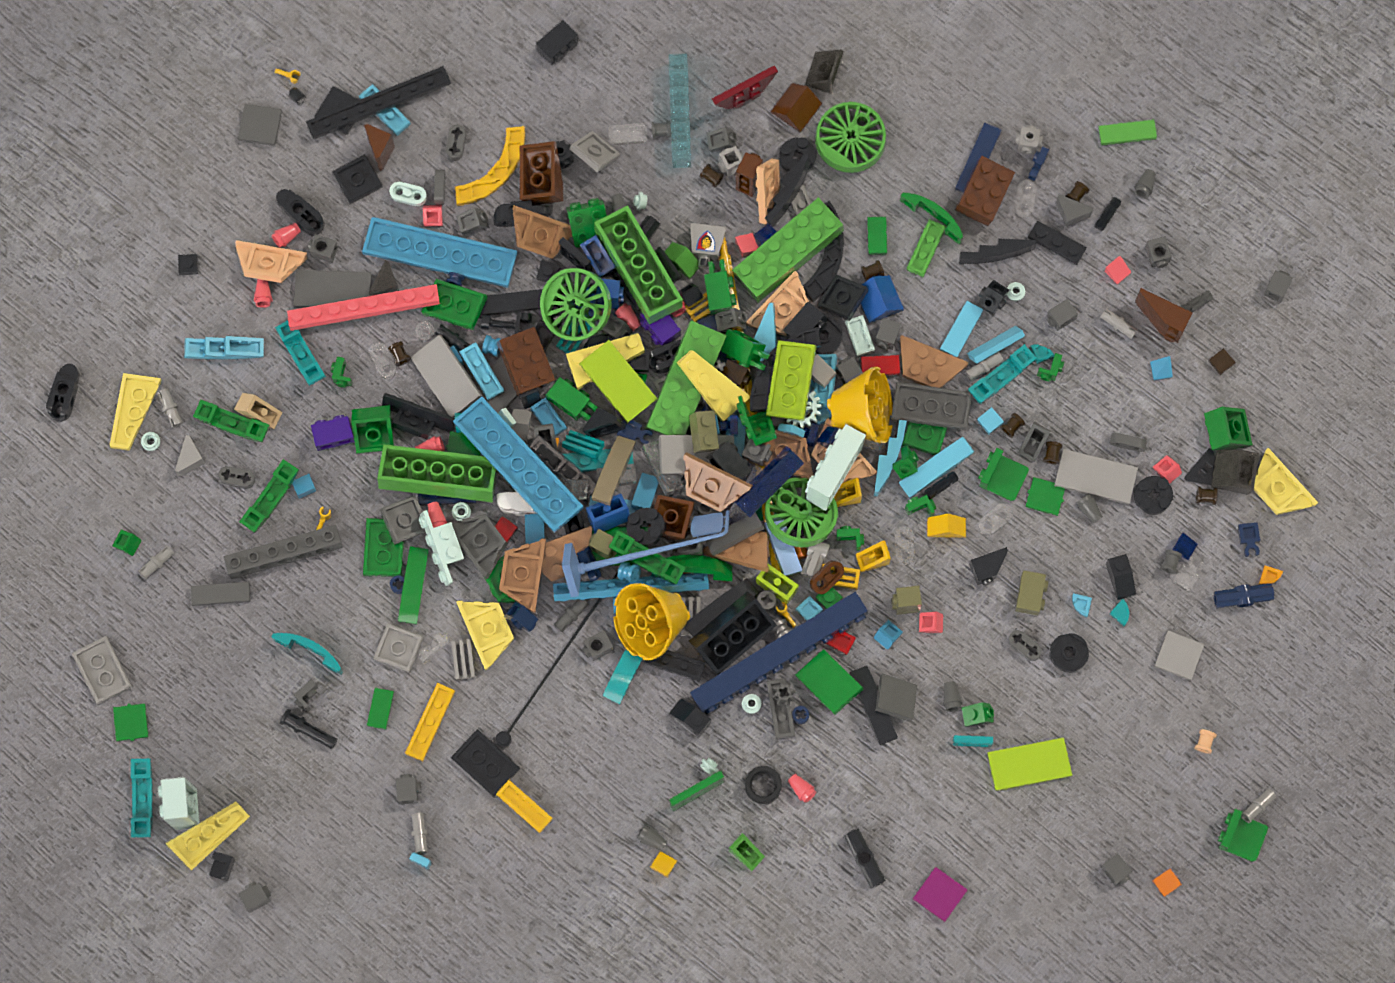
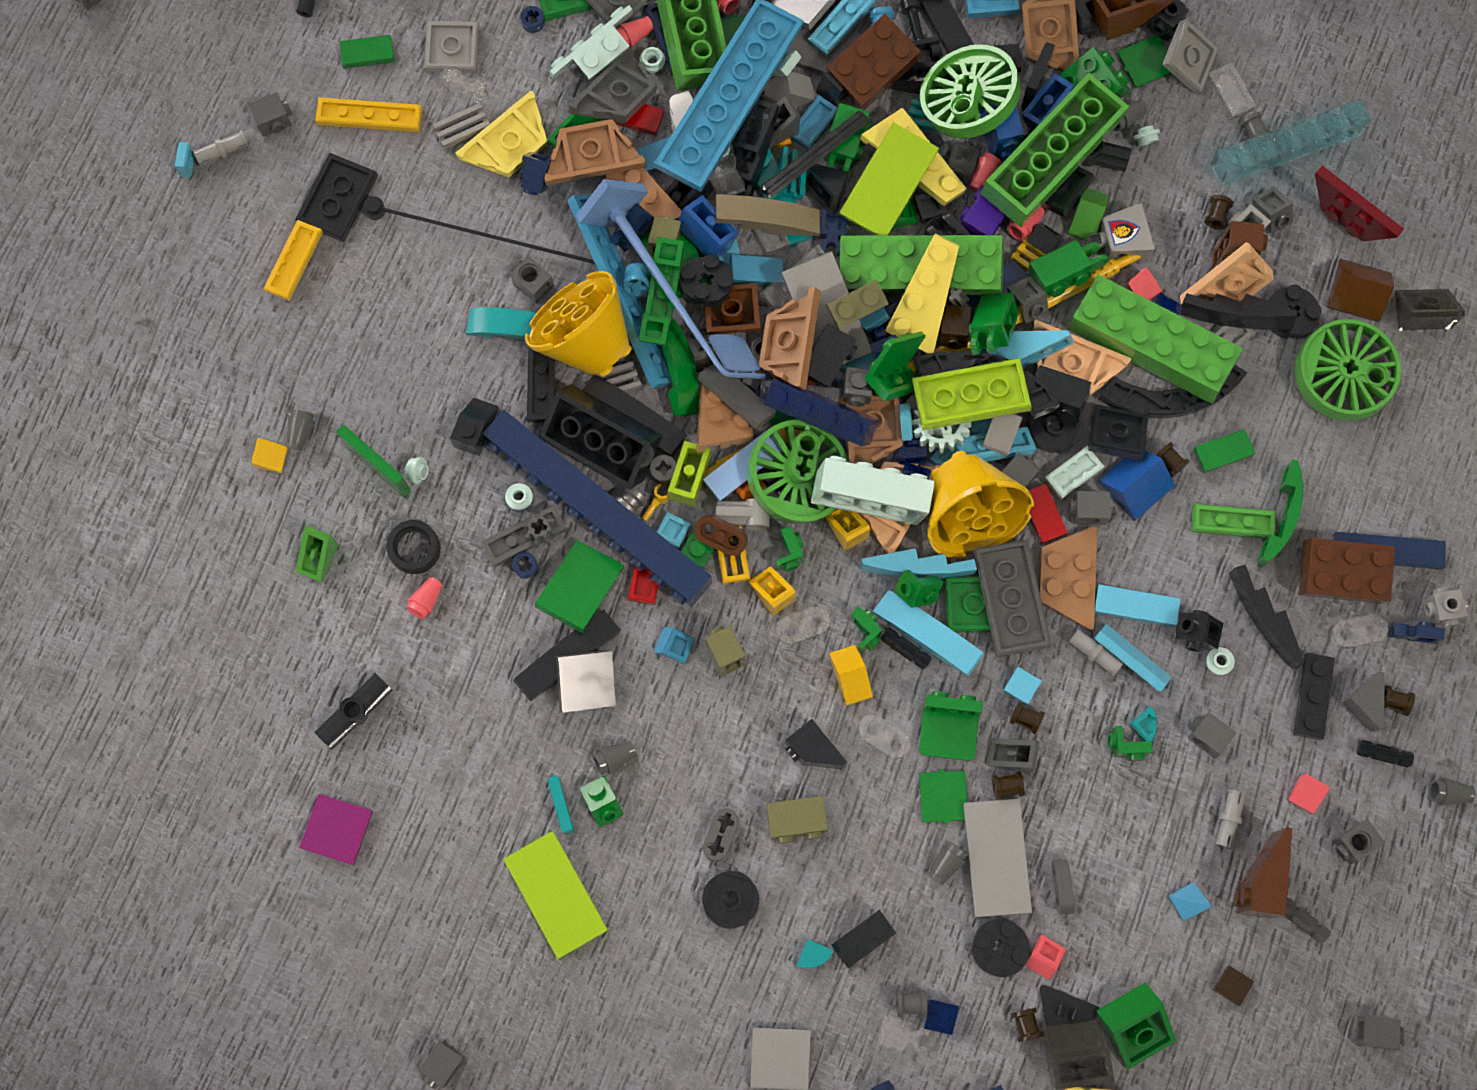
camera: 70 degrees right, 0 degrees up
green slope [398,546,429,625] -> none
dark grey pin [554,599,589,632] -> none
coral slope [919,612,943,633] -> none
teal slope [968,344,1037,404] -> none
medium azure tile [1072,593,1092,617] -> none
none -> black axle [761,111,867,198]
none -> green piece [1117,35,1172,89]

